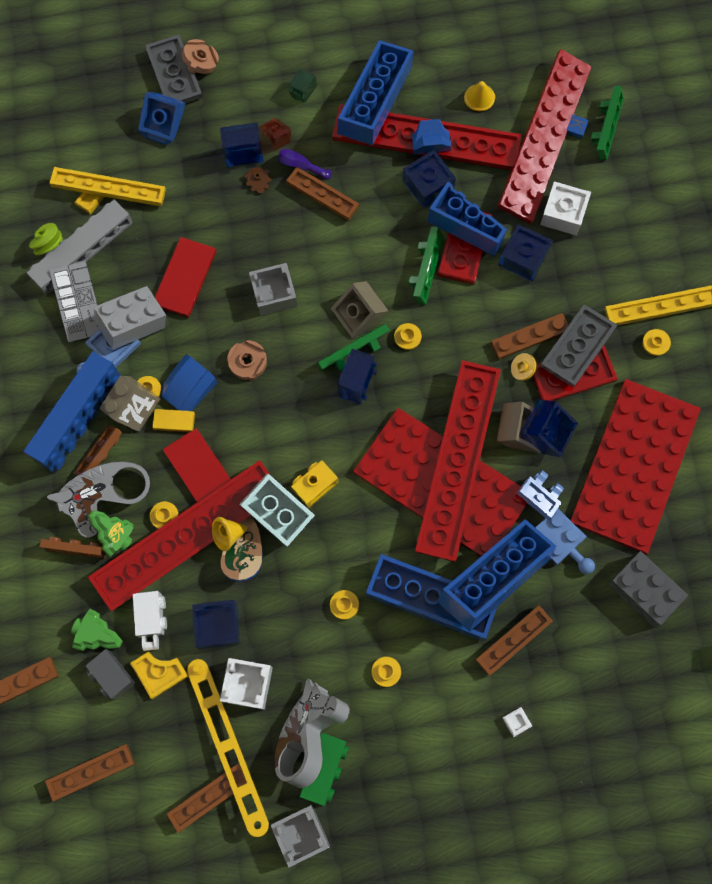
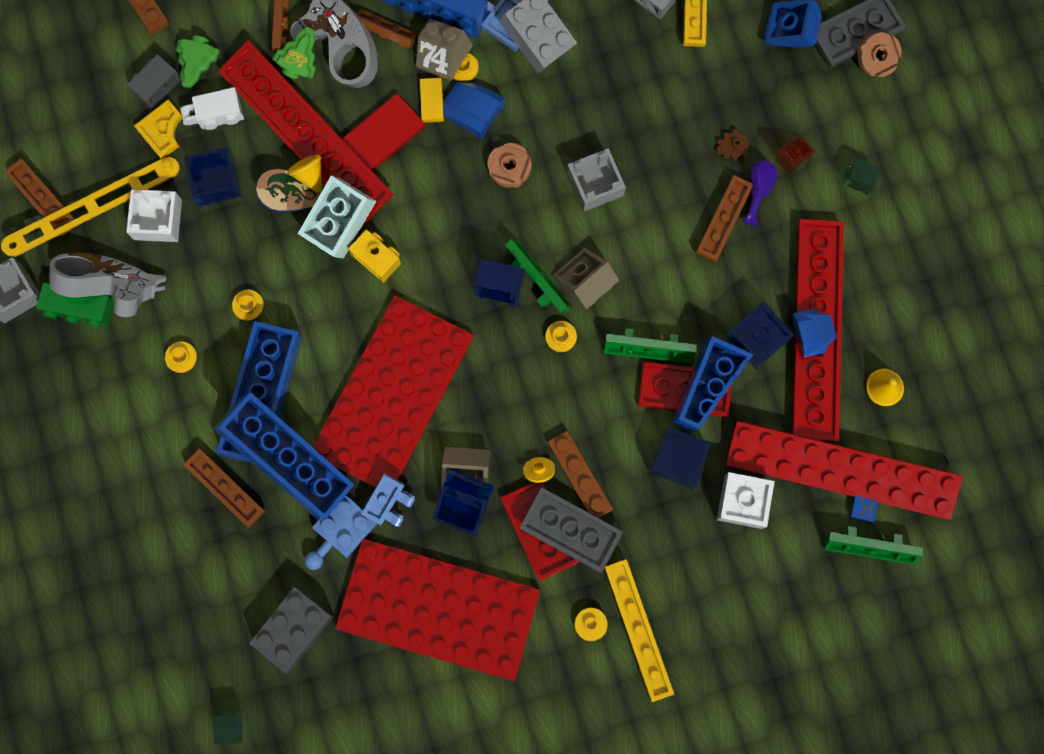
camera: 80 degrees right, 5 degrees up
dark orange plate [45,744,135,802] -> none
yellow piece [150,501,179,529] -> none
red tile [155,237,217,318] -> none
clear blue container [220,122,264,167] -> none
blue brick [338,40,414,145] -> none
red plate [415,360,501,563] -> none
white tile [502,707,532,737] -> none

